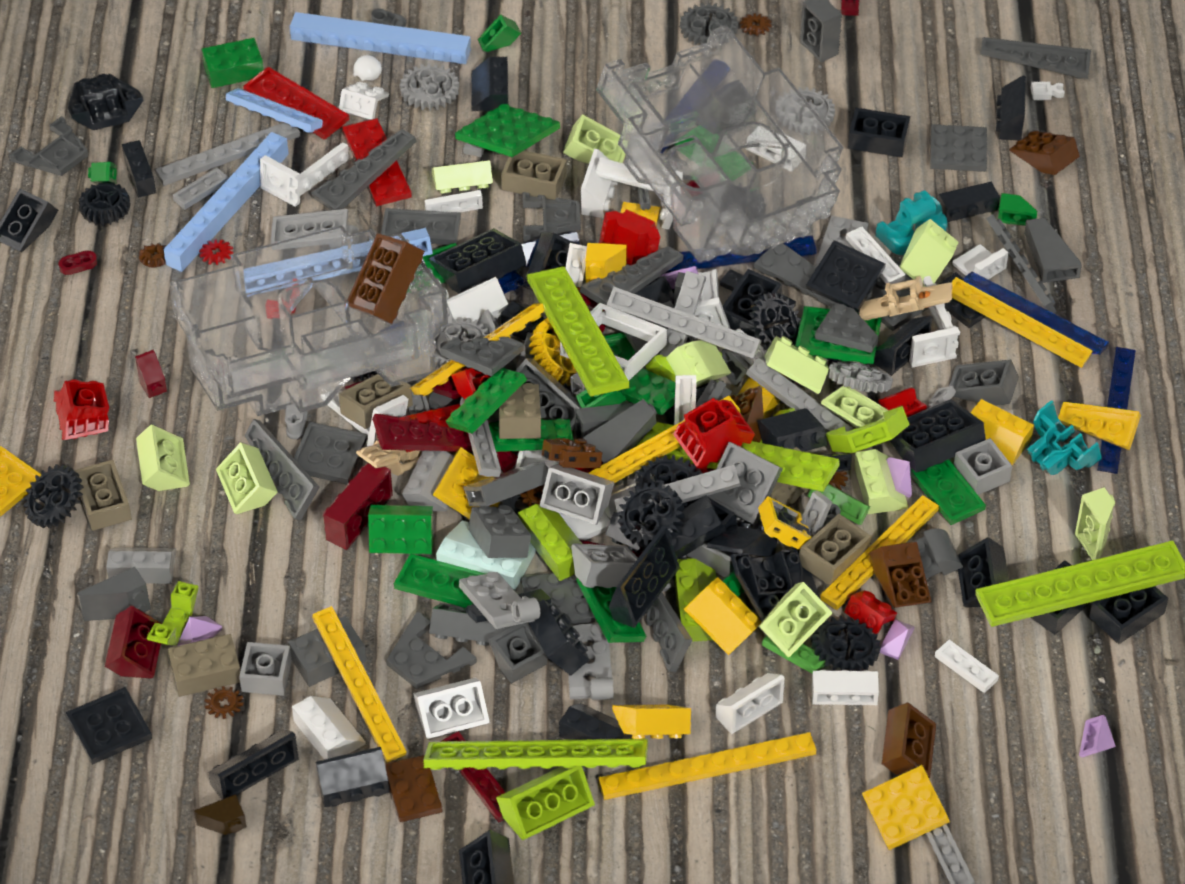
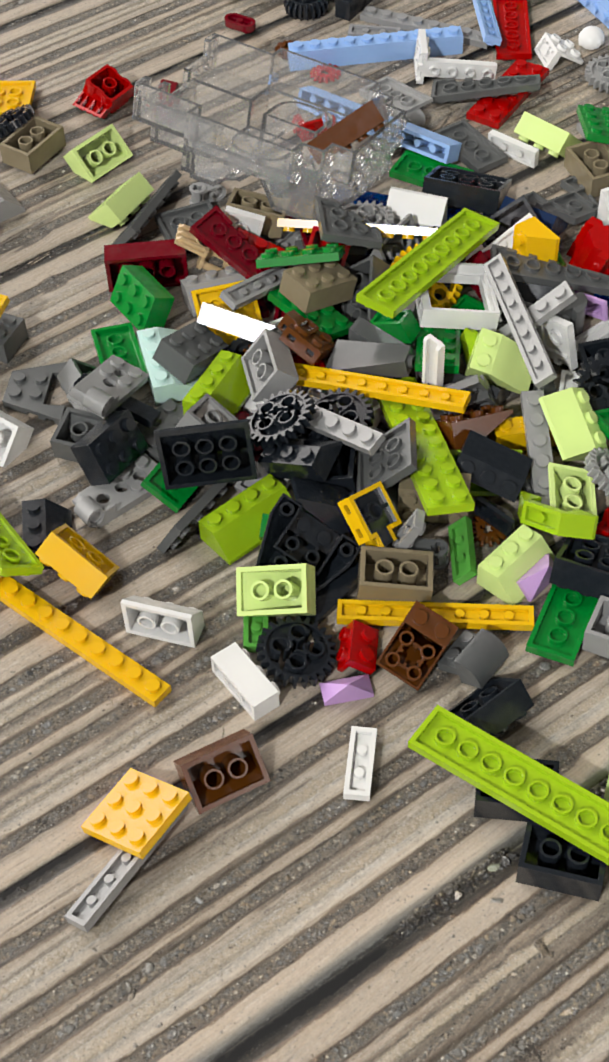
camera: 55 degrees right, 0 degrees up
red slope [673,398,755,470] -> none
yellow slope [684,577,762,655] -> none
lavender slope [1079,715,1116,758] -> none

